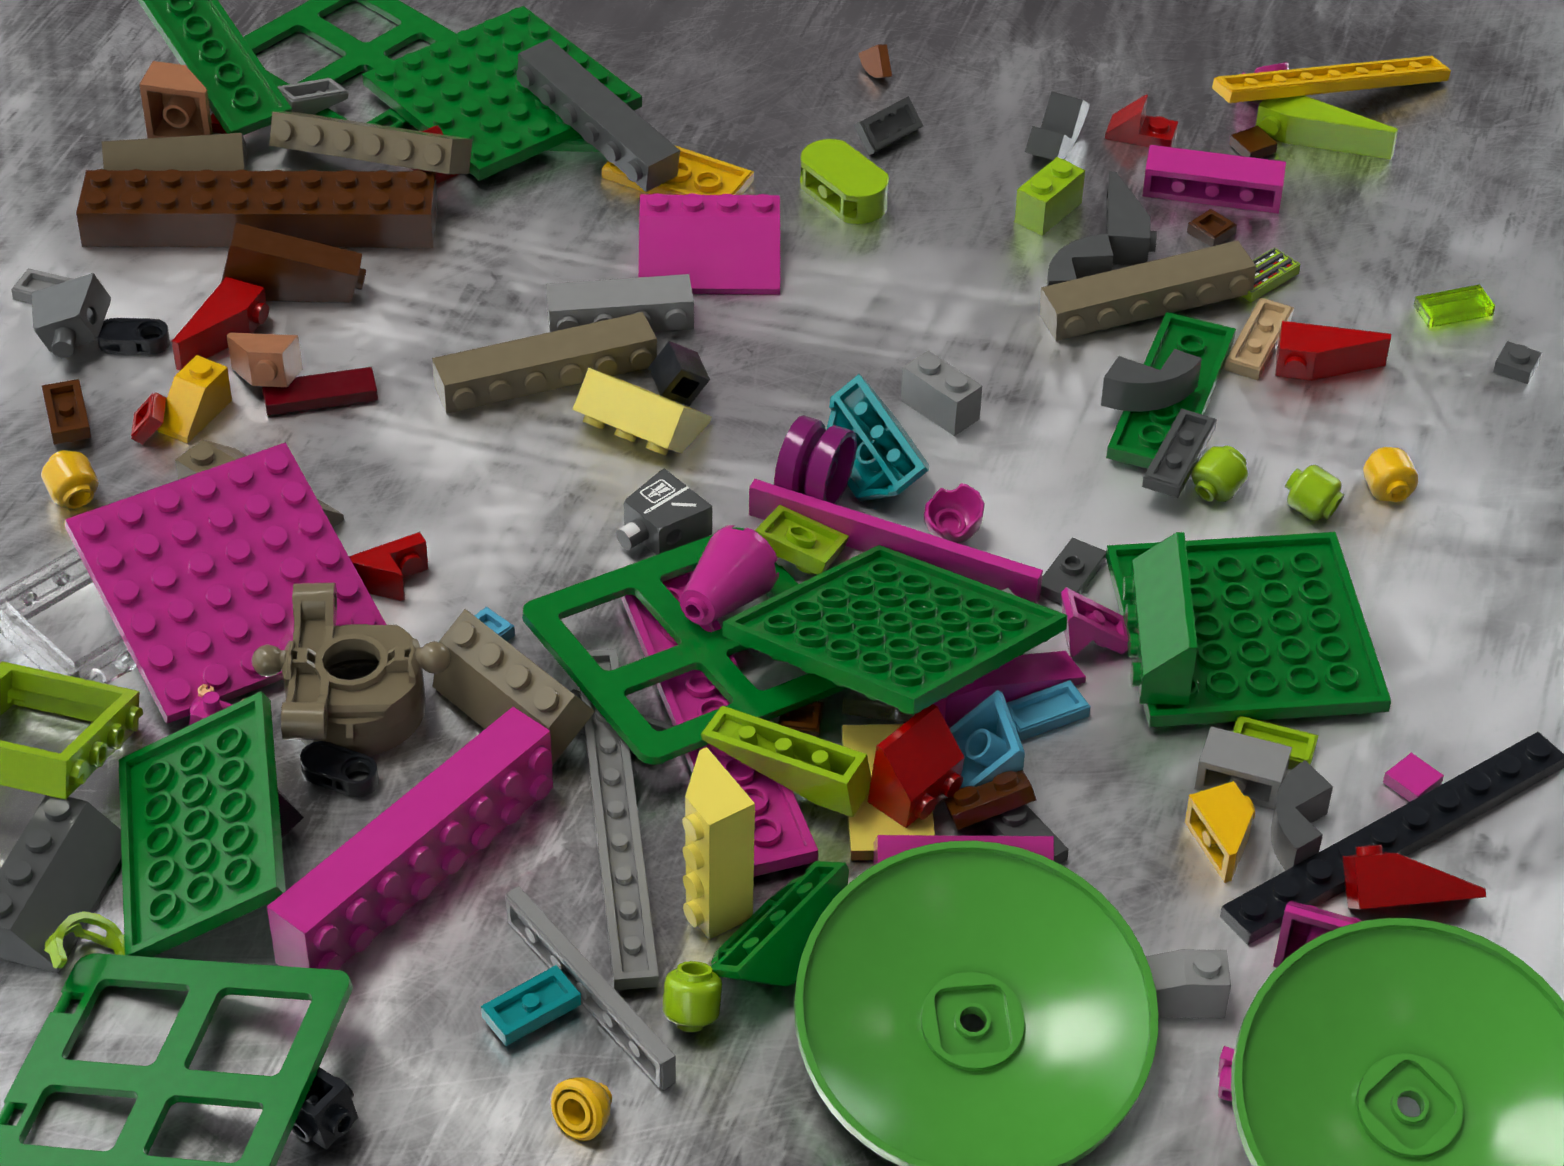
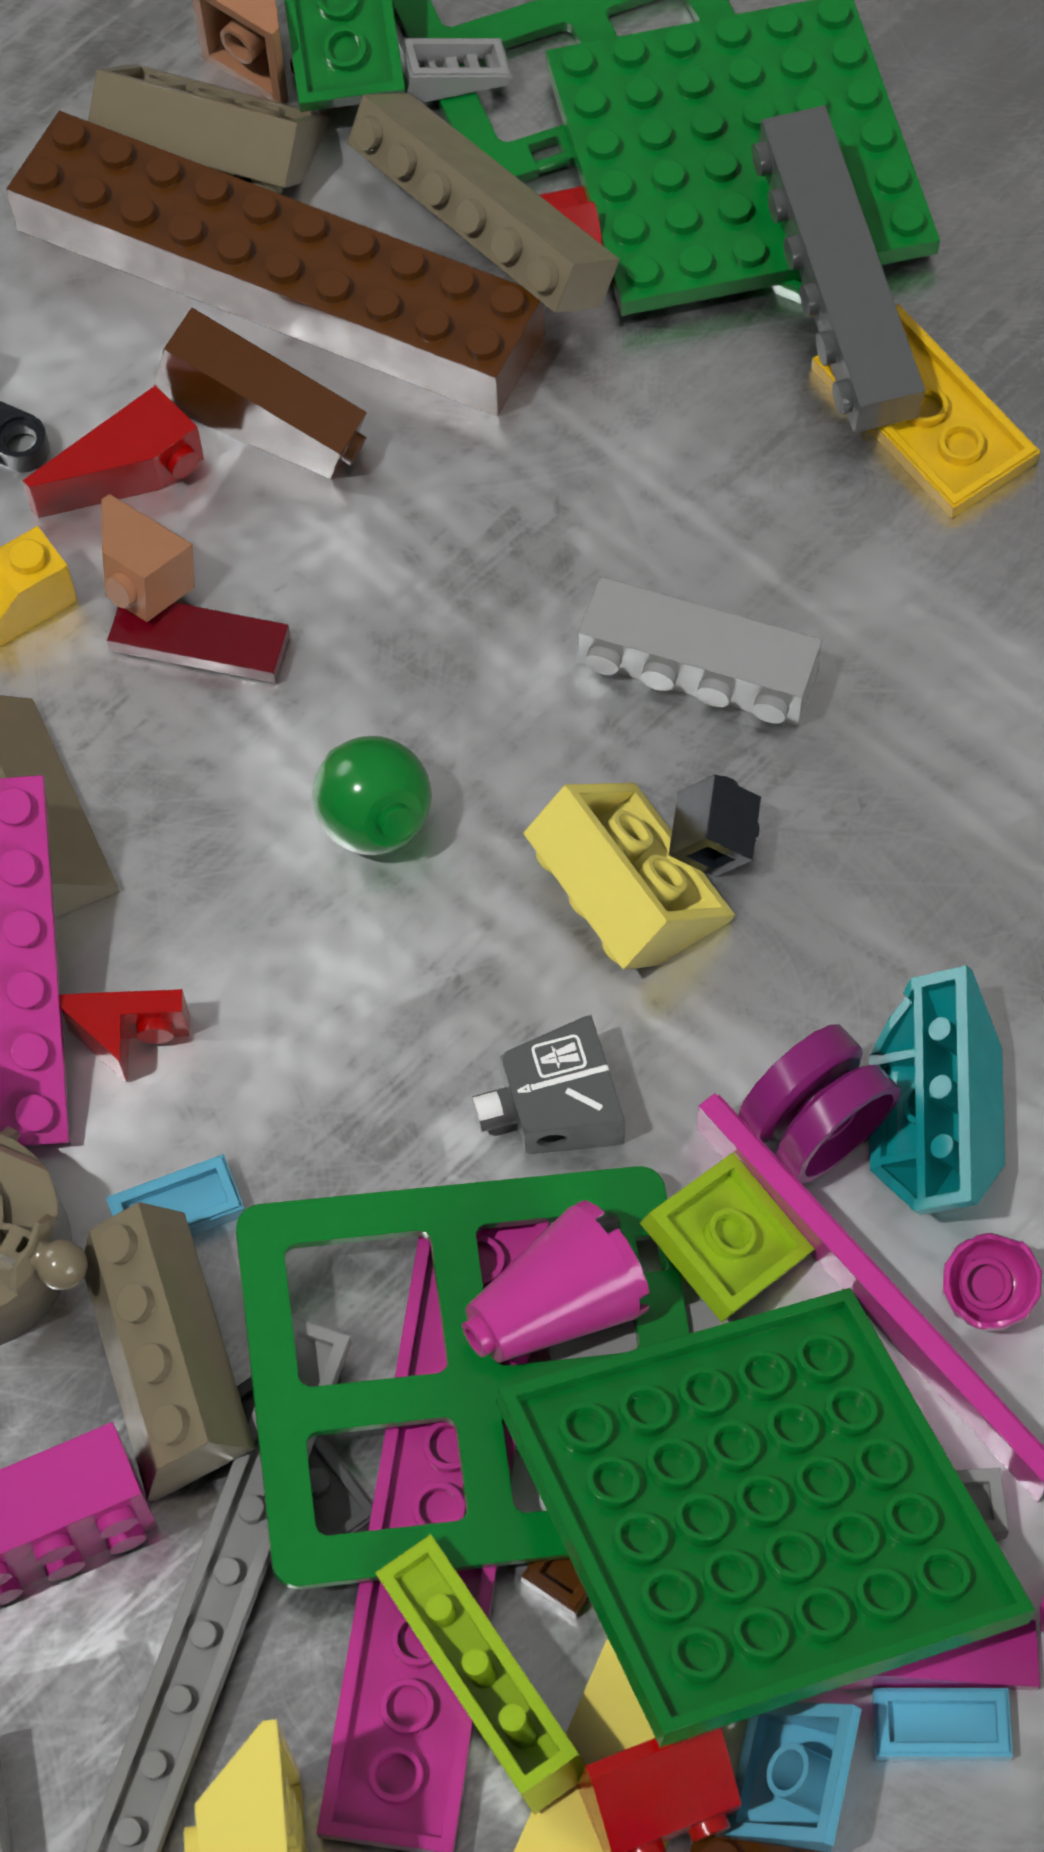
camera: 30 degrees right, 20 degrees up
dark tan brick [432,312,657,414] -> none
dark pink slope [638,193,780,295] -> none
none -> green brick [312,736,432,855]

